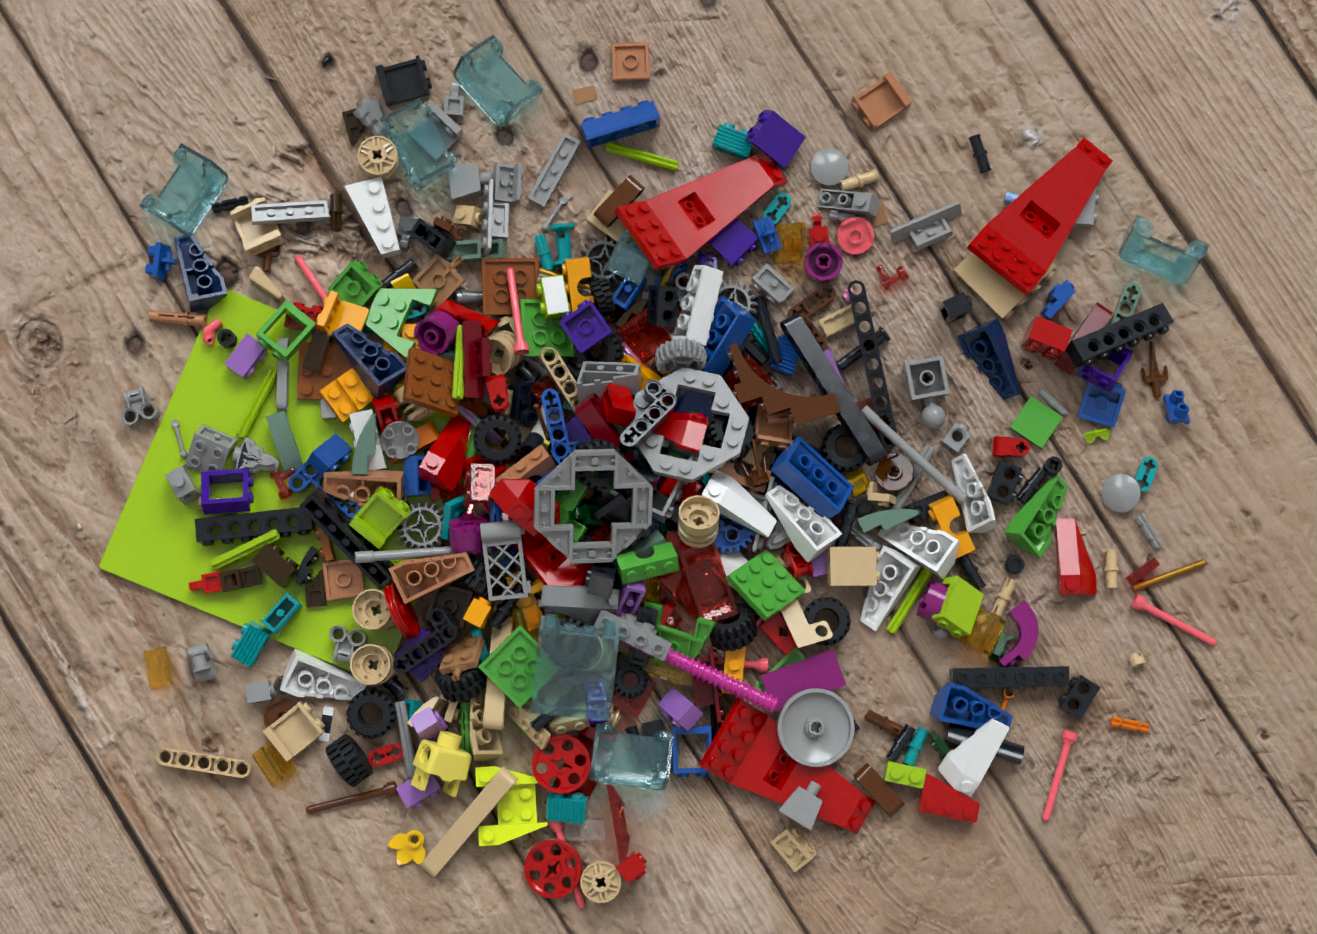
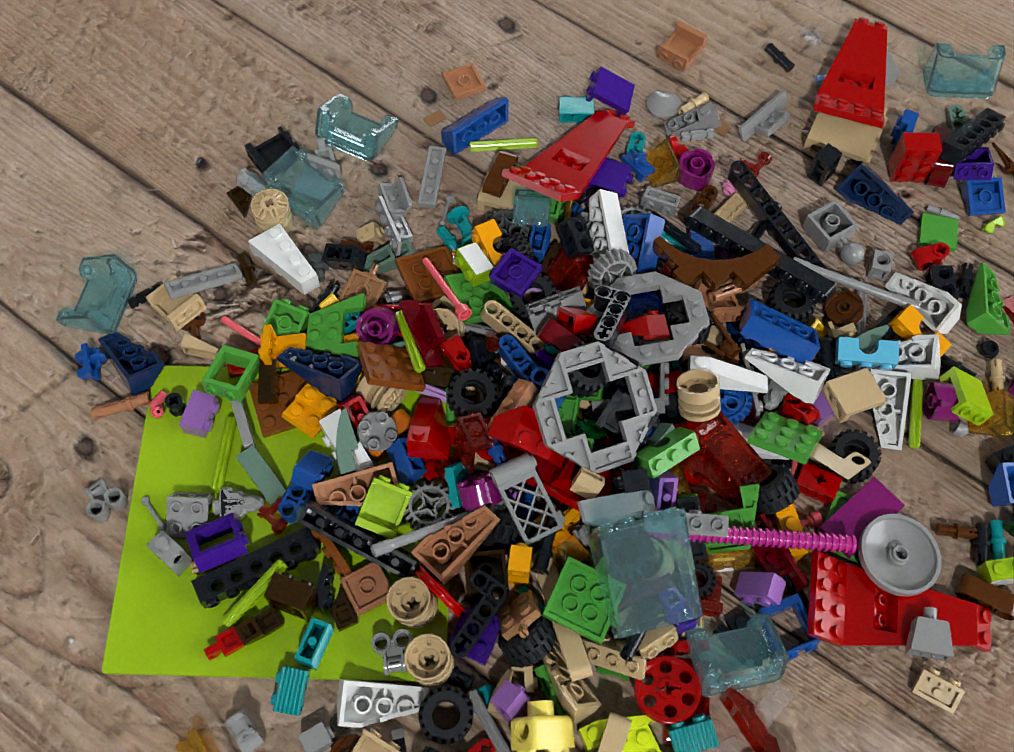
camera: 20 degrees left, 20 degrees down
light grey slope [320,399,338,420] -> none
light grey torso [447,163,492,203] -> none
coral tile [837,216,875,255] -> none
black bush [1043,456,1063,475] -> none
none -> tan piece [569,466,605,499]
none -> medium azure arch [835,337,899,371]

